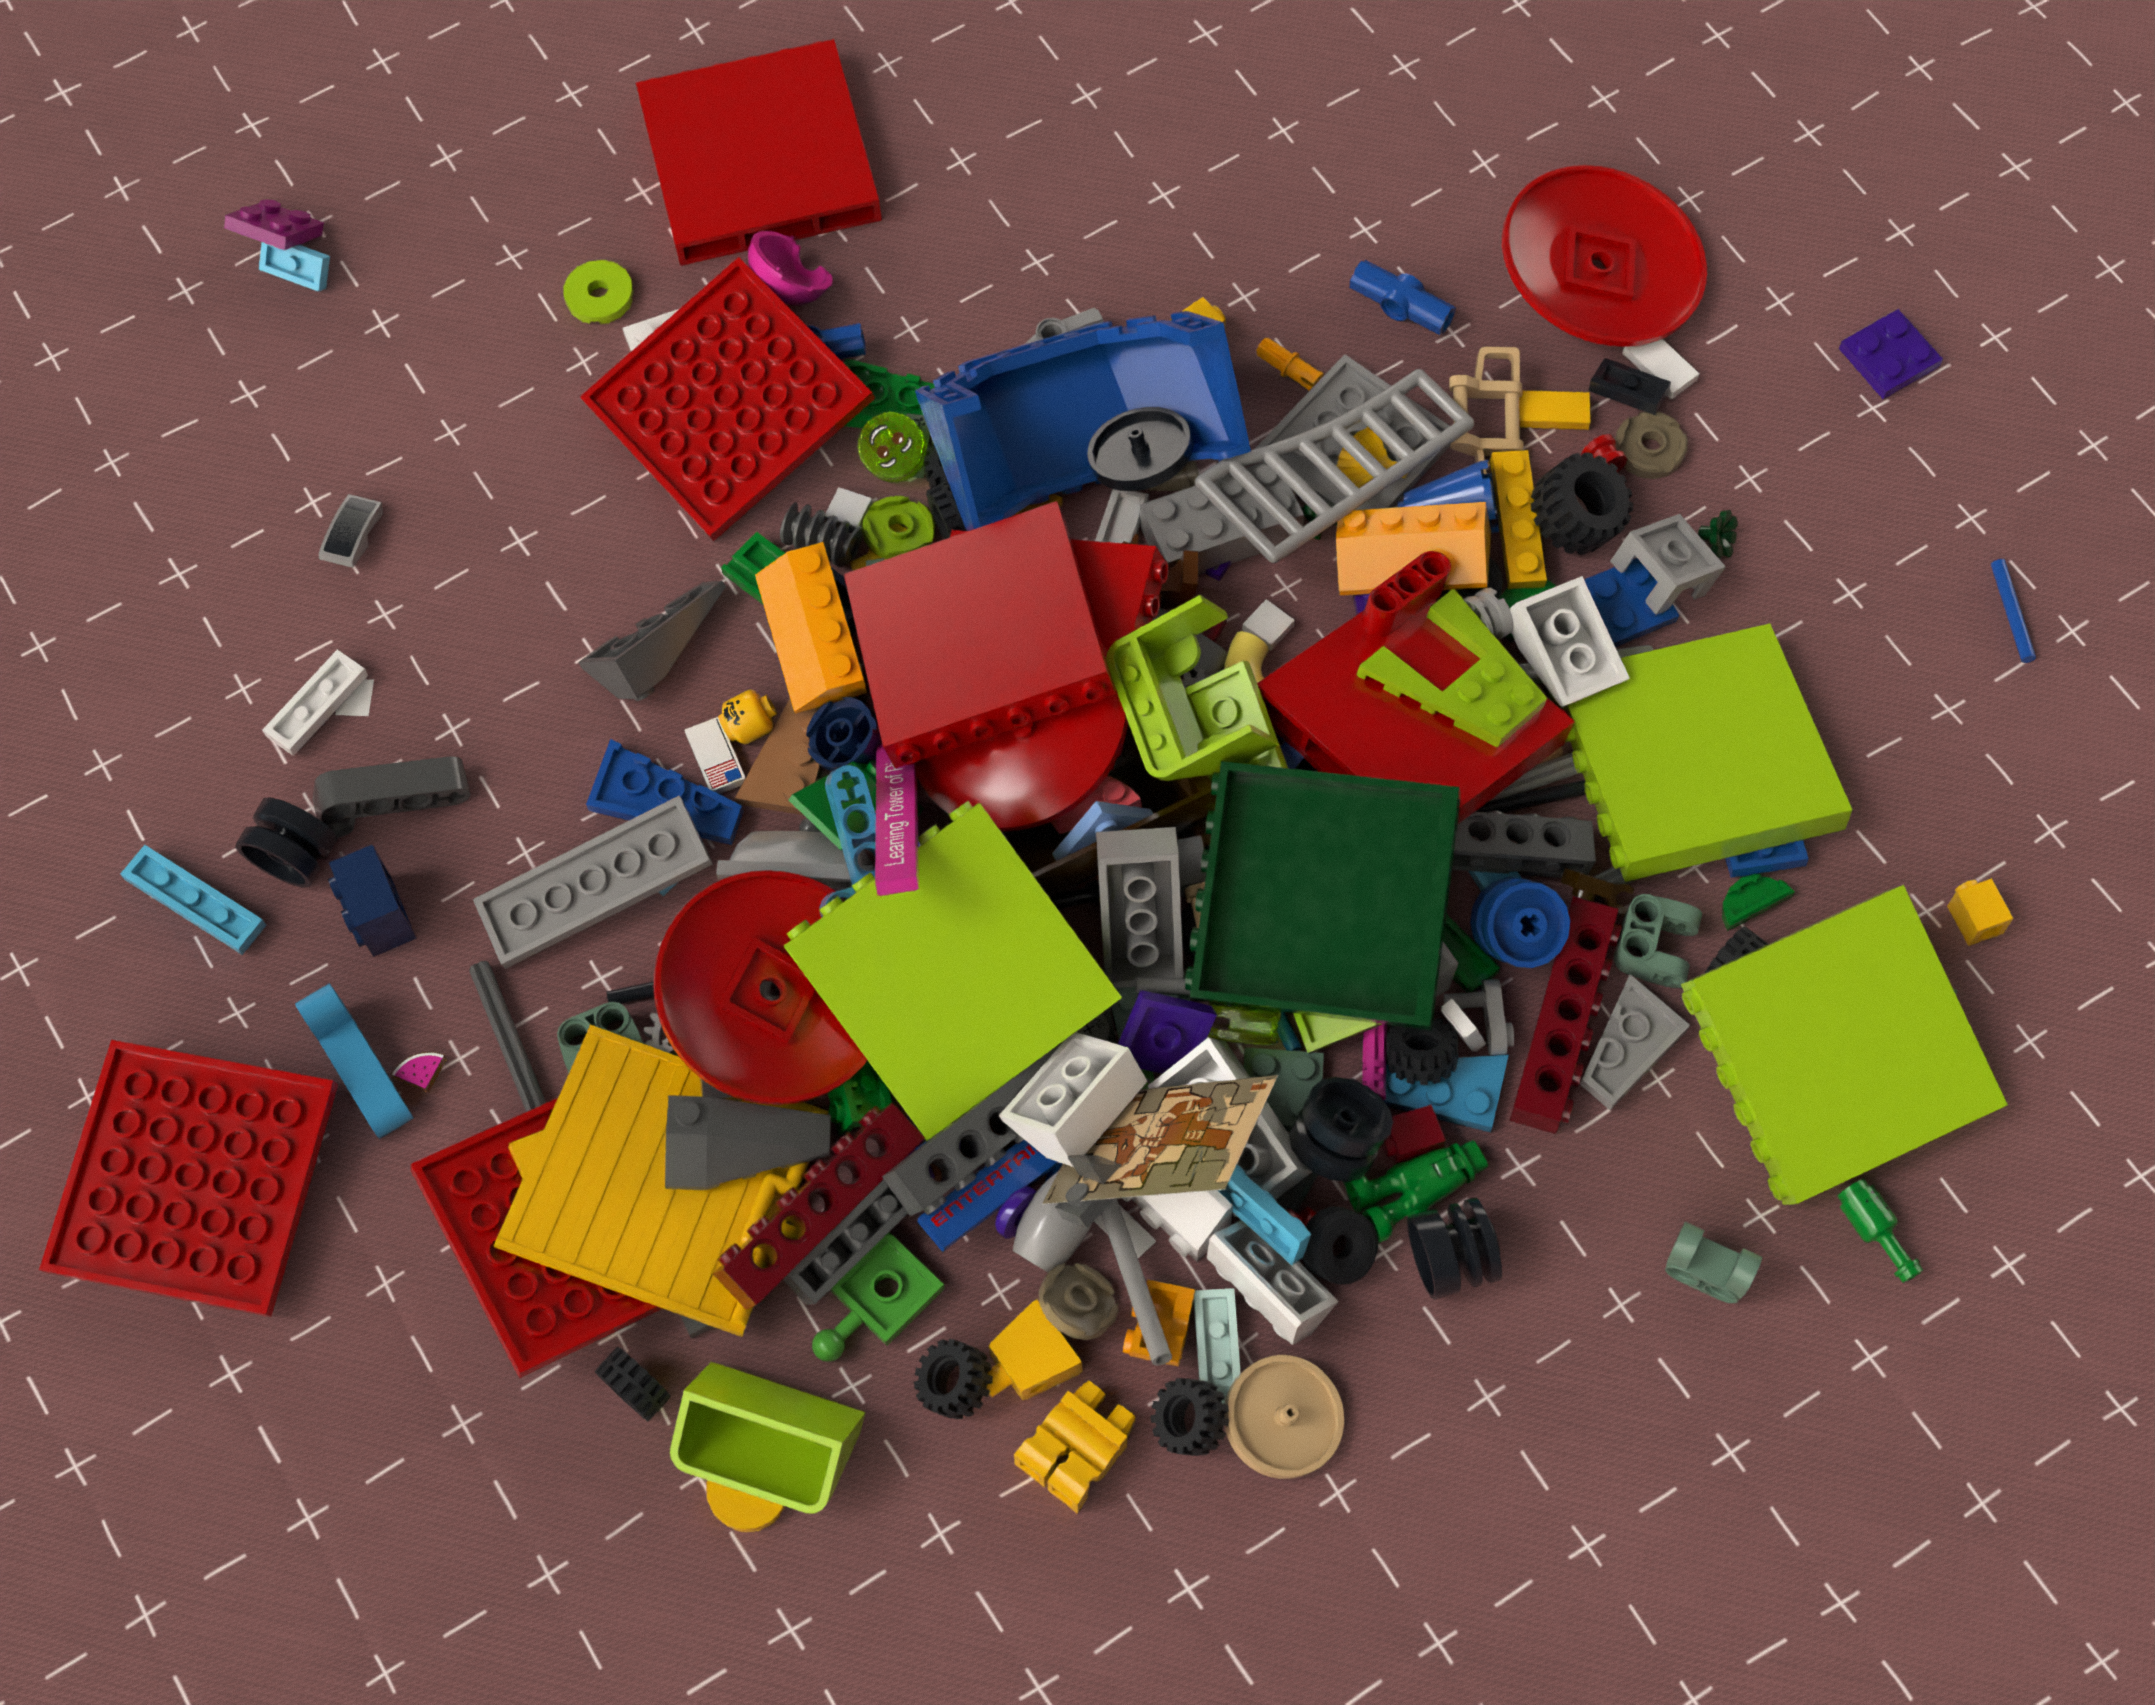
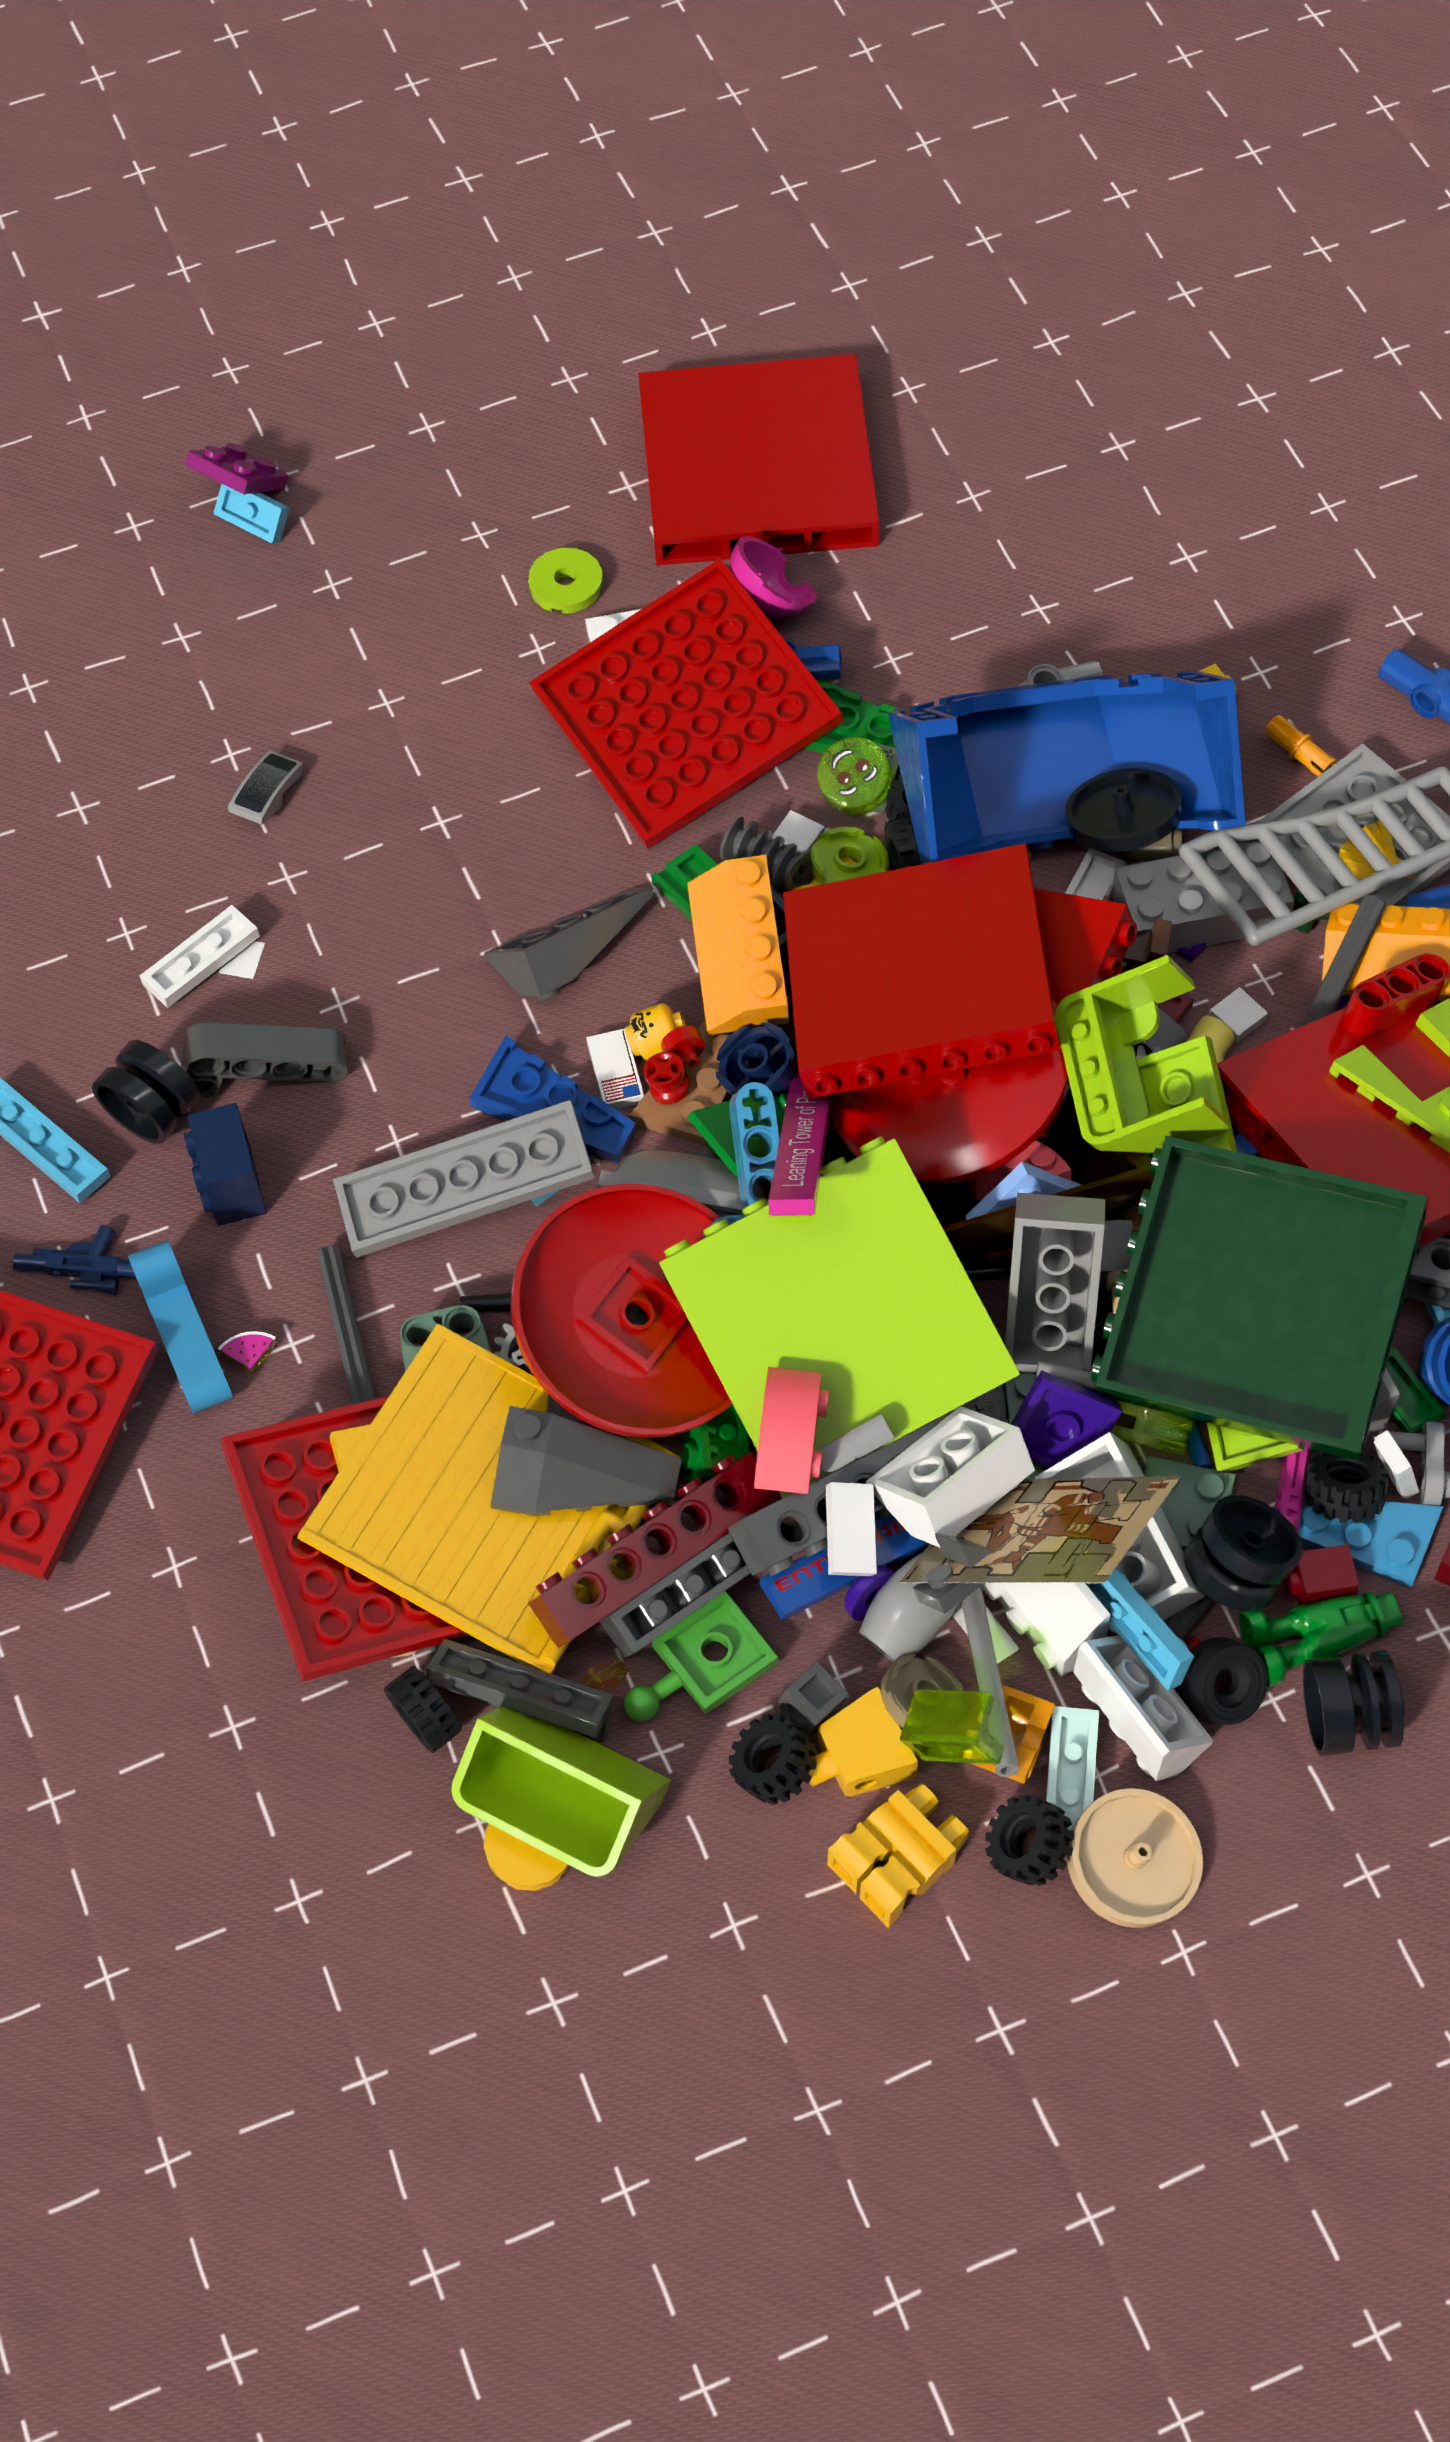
camera: 10 degrees right, 5 degrees down
none -> dark blue piece [13,1225,136,1295]
none -> dark grey fence [426,1638,614,1742]
none -> clear yellow tile [580,1658,629,1690]
none -> red wheel [643,1052,691,1104]
none -> red tile [661,1025,705,1069]
none -> coral brick [754,1367,829,1494]
none -> dark grey brick [773,1661,849,1736]
none -> light grey bar [818,1414,895,1472]
none -> white tile [825,1482,877,1576]
none -> clear neon green panel [899,1690,1005,1764]
none -> dark grey axle [1300,894,1386,1027]

